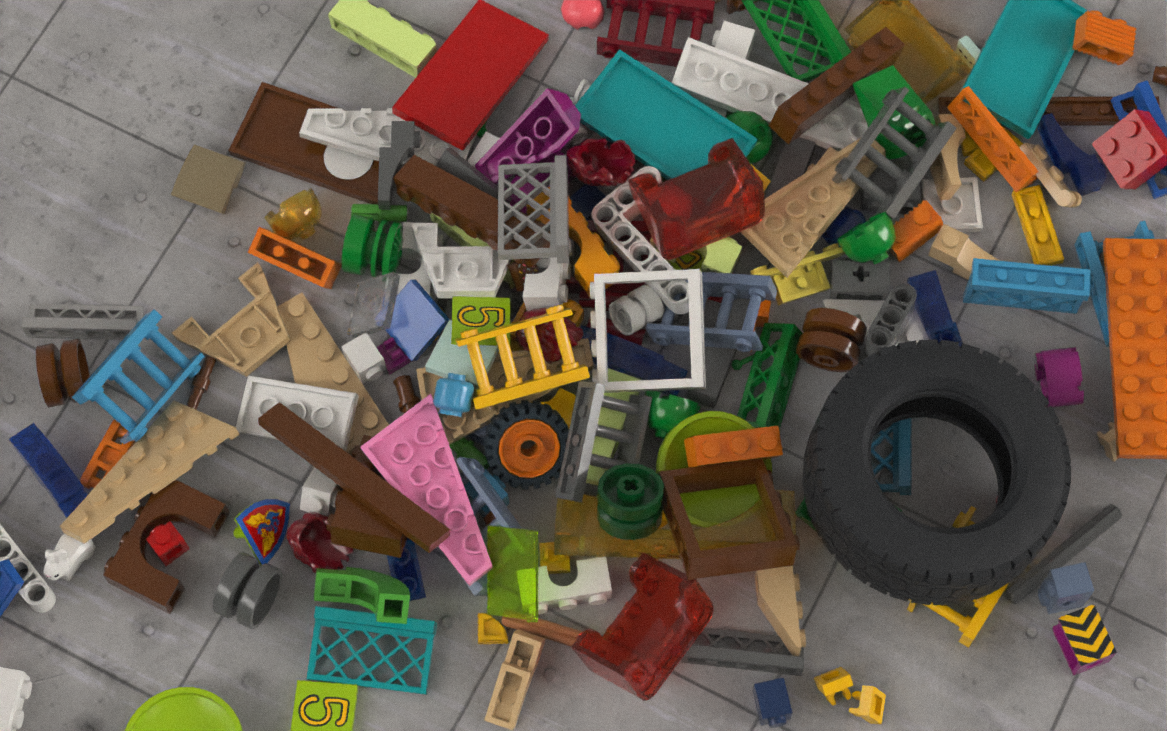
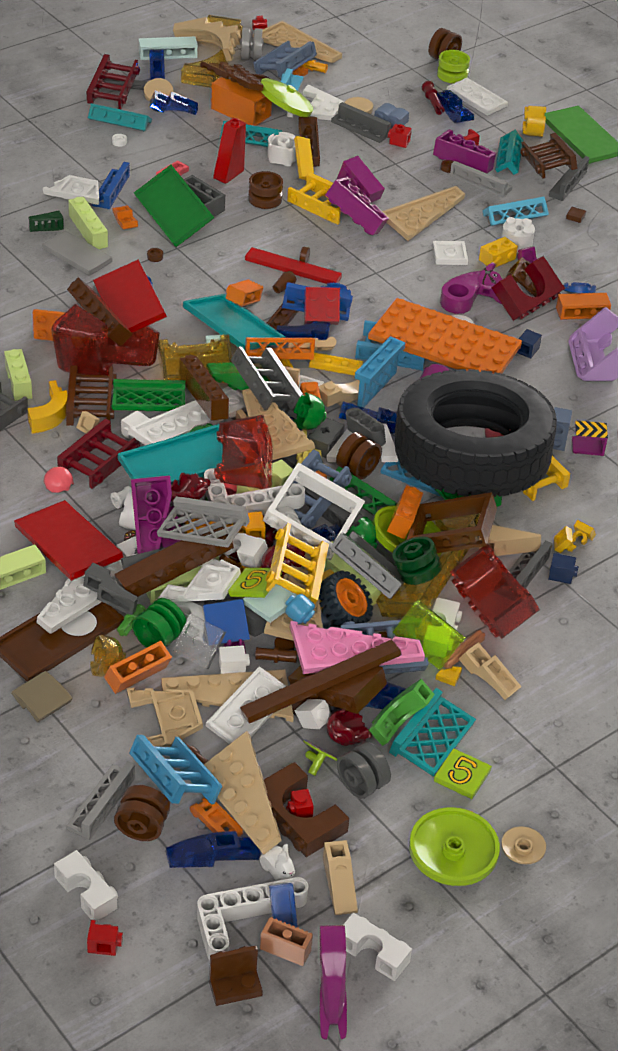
camera: 70 degrees left, 25 degrees down
none -> tan slope [323,840,358,915]

